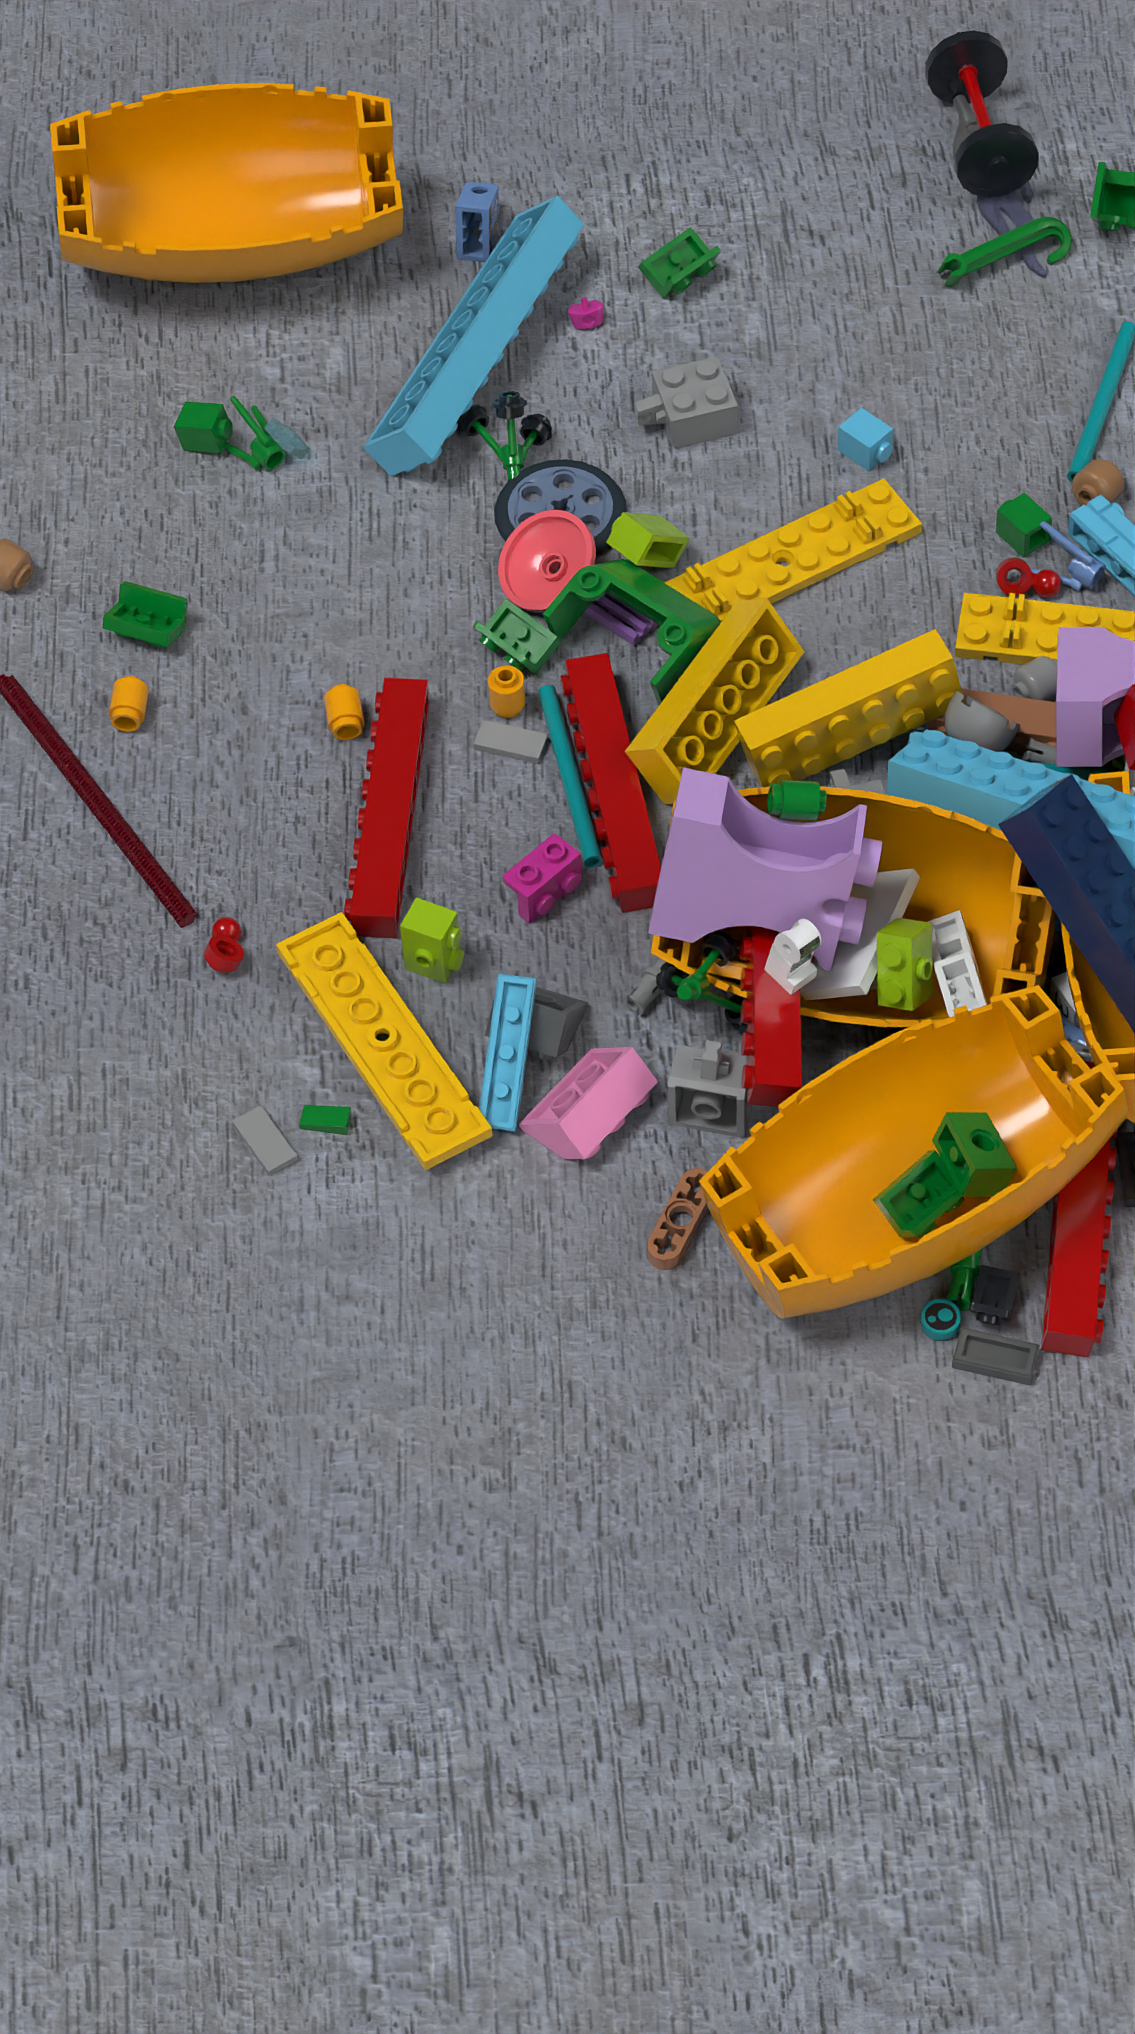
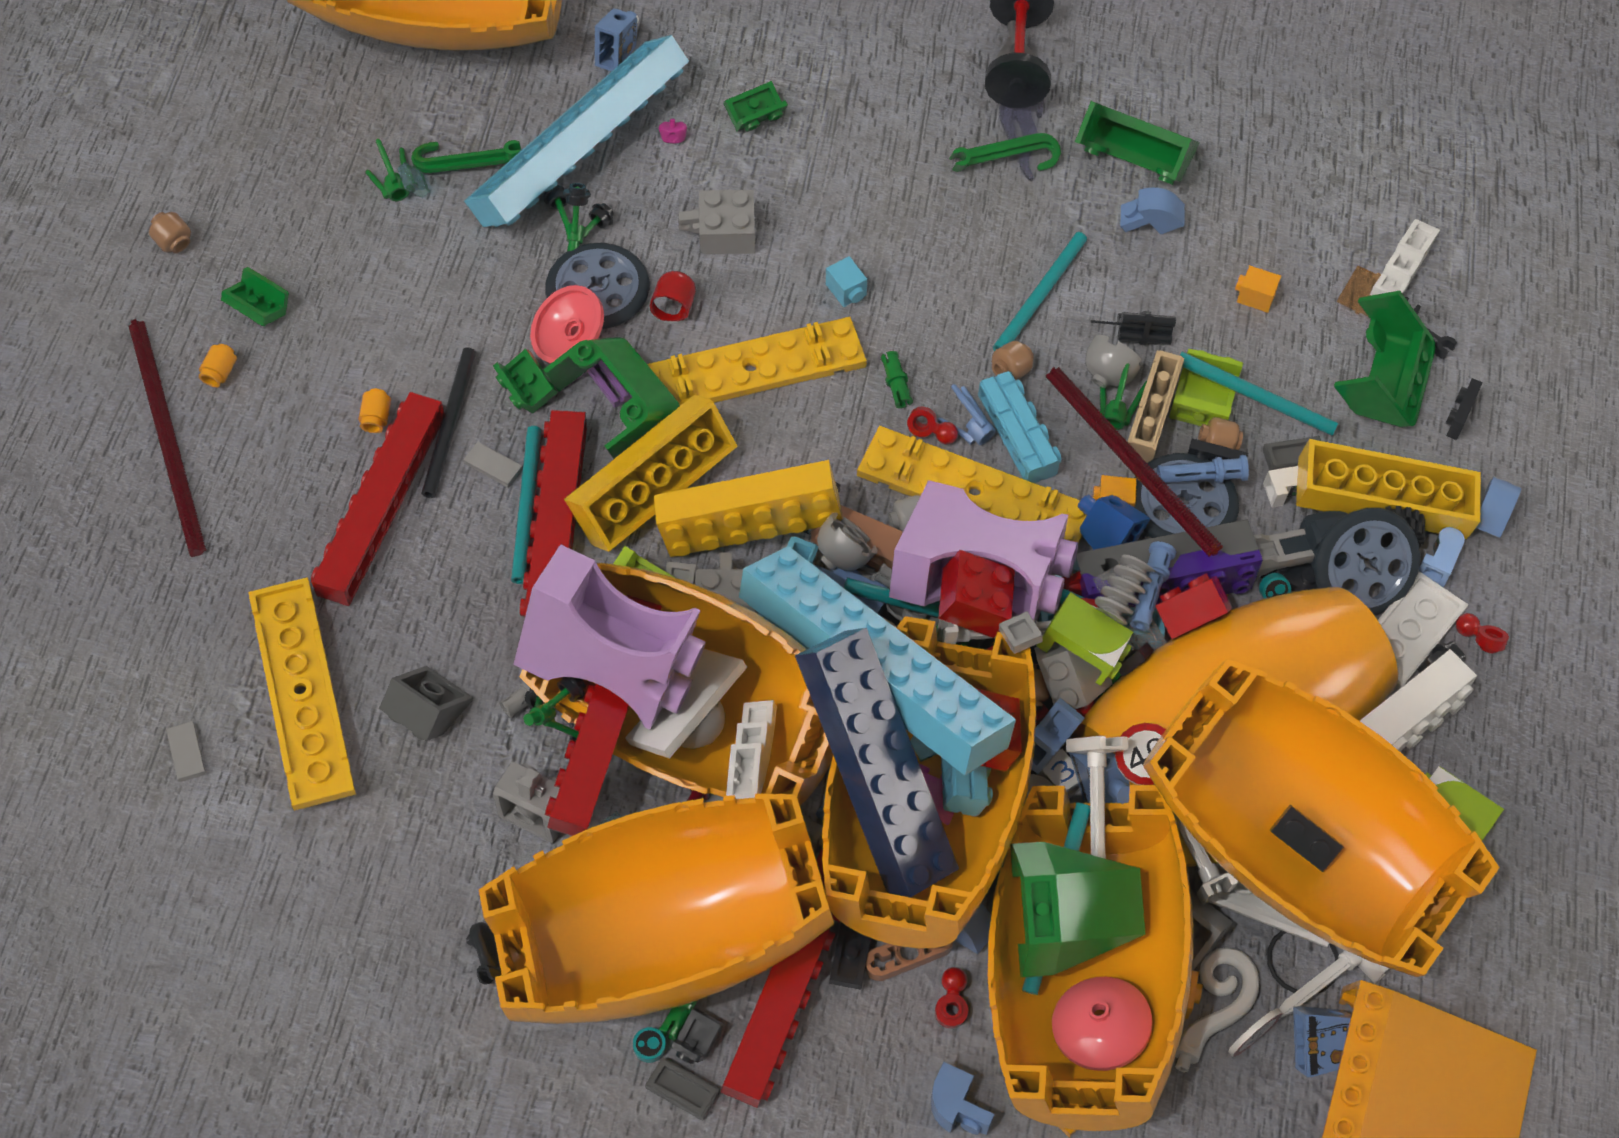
camera: 10 degrees right, 5 degrees up
green brick [174,401,233,453] -> none
red plate [204,917,244,972] -> none
green piece [299,1105,352,1135] -> none
lime brick [400,897,464,984] -> none
medium azure tile [479,974,537,1132] -> none
light orange brick [488,666,525,718] -> none
dark pink bracket [503,834,582,924] -> none
bright pink slope [518,1047,658,1160] -> none
lime brick [606,512,690,568] -> none
nougat beam [647,1168,709,1270] -> none
white leg [764,918,822,995] -> none
green brick [767,780,826,821] -> none
green bracket [873,1150,965,1238] -> none
lime brick [877,918,933,1011] -> none
green brick [932,1112,1017,1197] -> none
green brick [996,492,1052,558] -> none
none -> green piece [411,140,521,173]
none -> black piece [421,347,476,498]
none -> black piece [466,922,502,985]
none -> red helmet [649,271,696,321]
none -> green pin [881,351,913,408]

